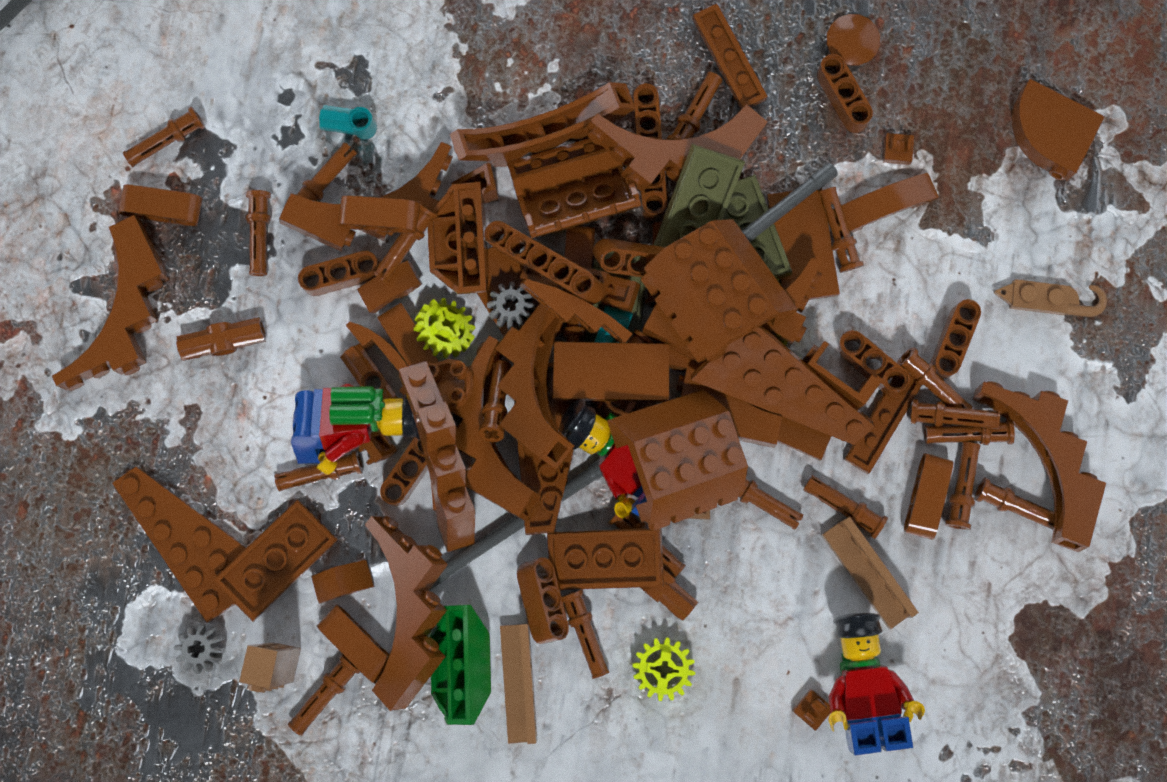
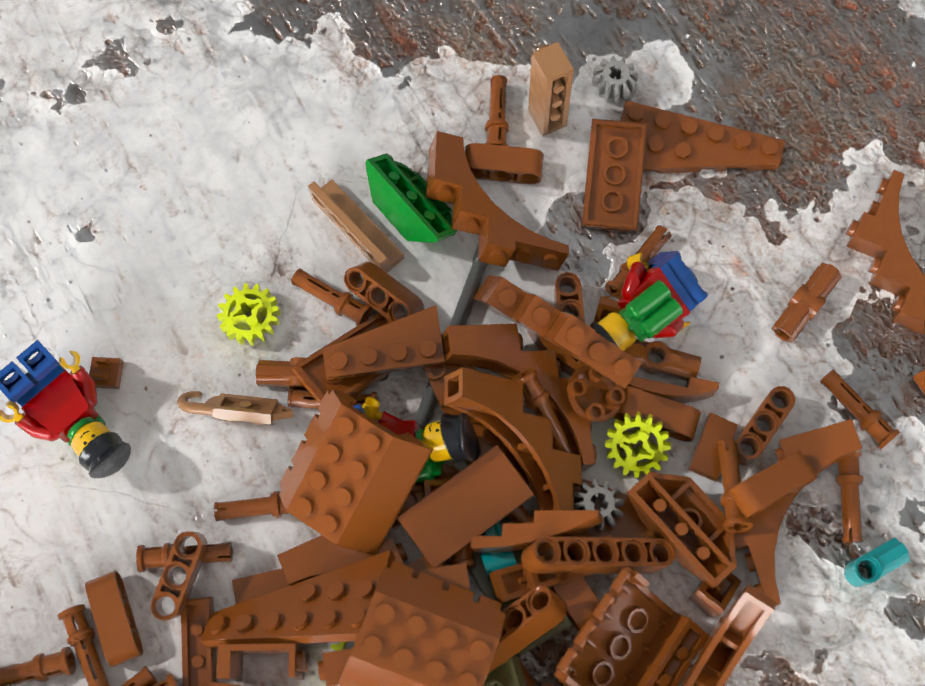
camera: 145 degrees right, 10 degrees down
dark orange slope [311,560,375,604] -> none
medium nougat fence [821,517,919,629] -> none
none -> dark orange beam [150,531,208,621]
none -> medium nougat plate [177,391,293,425]
none -> dark orange wing [322,305,445,380]

